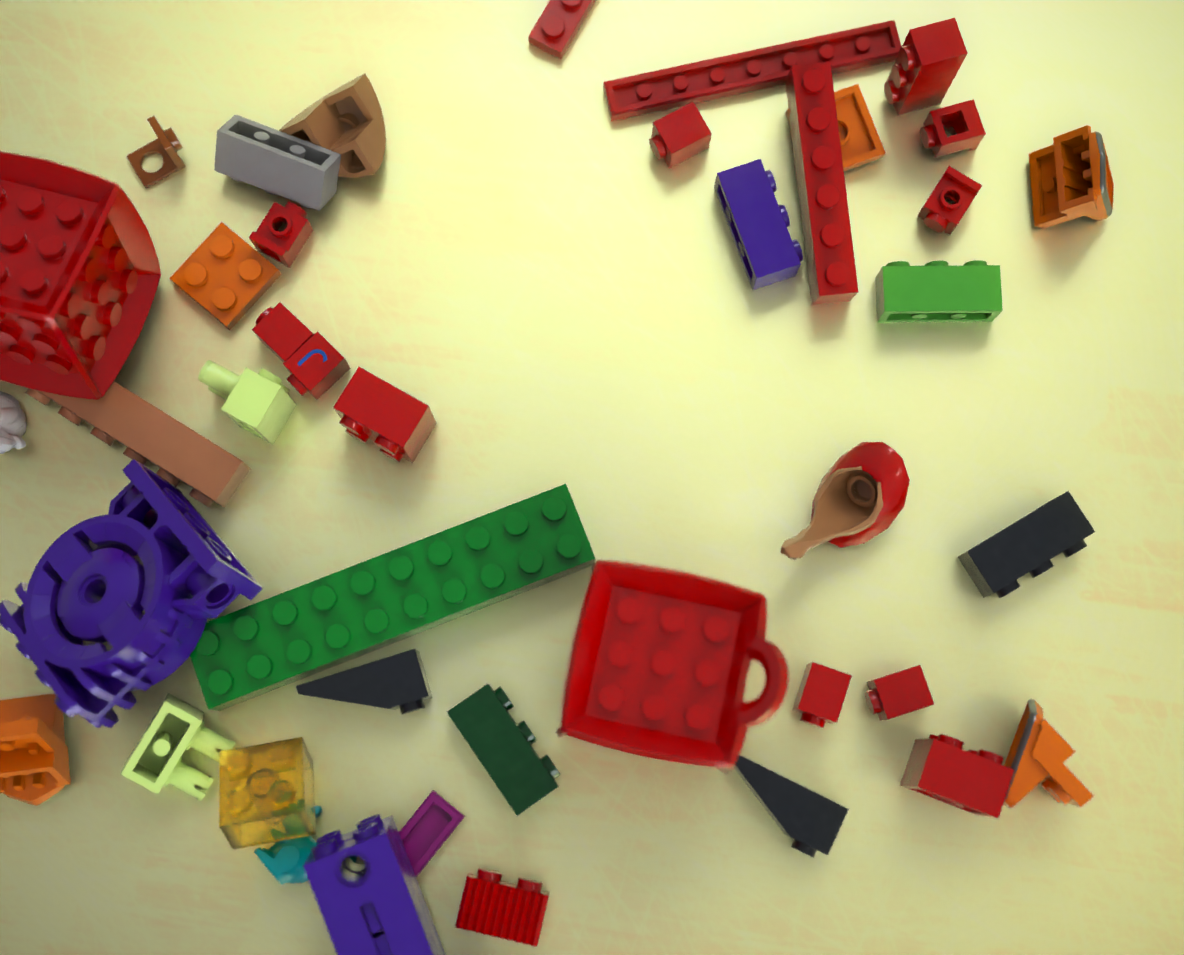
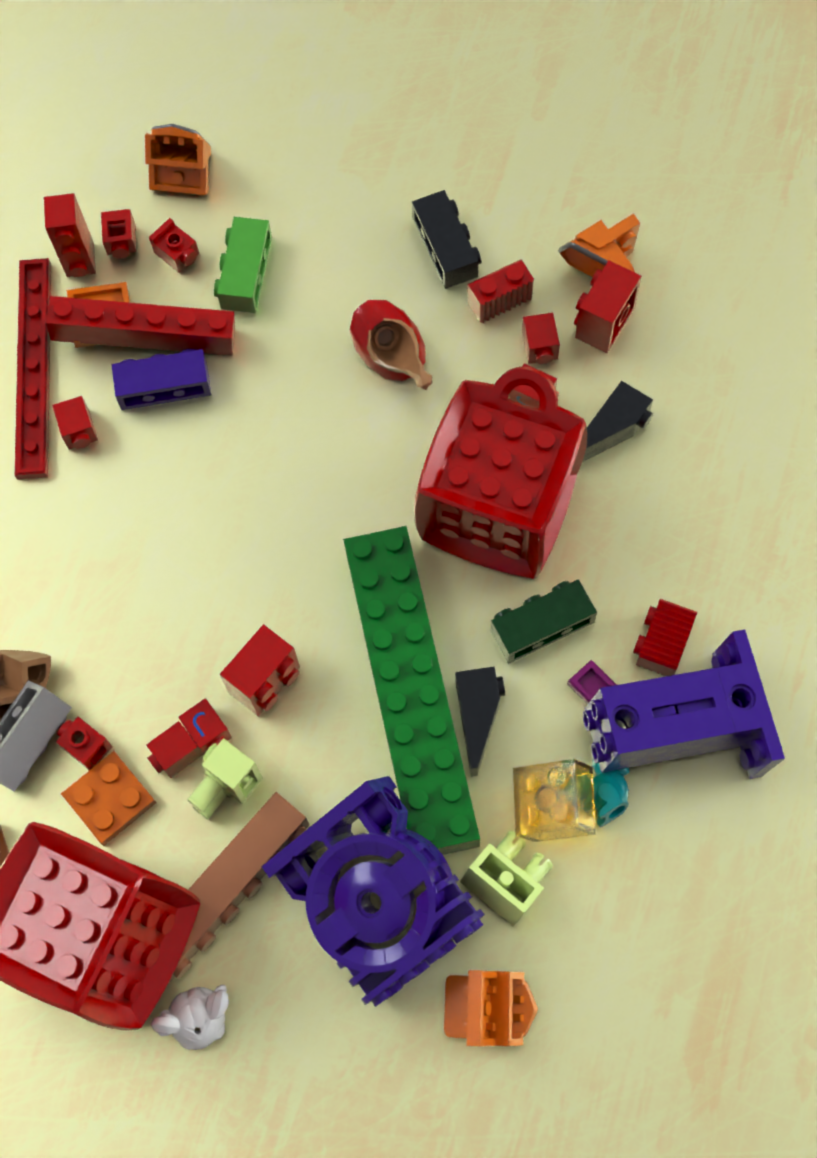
camera: 75 degrees left, 10 degrees down
none -> red brick [467,259,534,323]

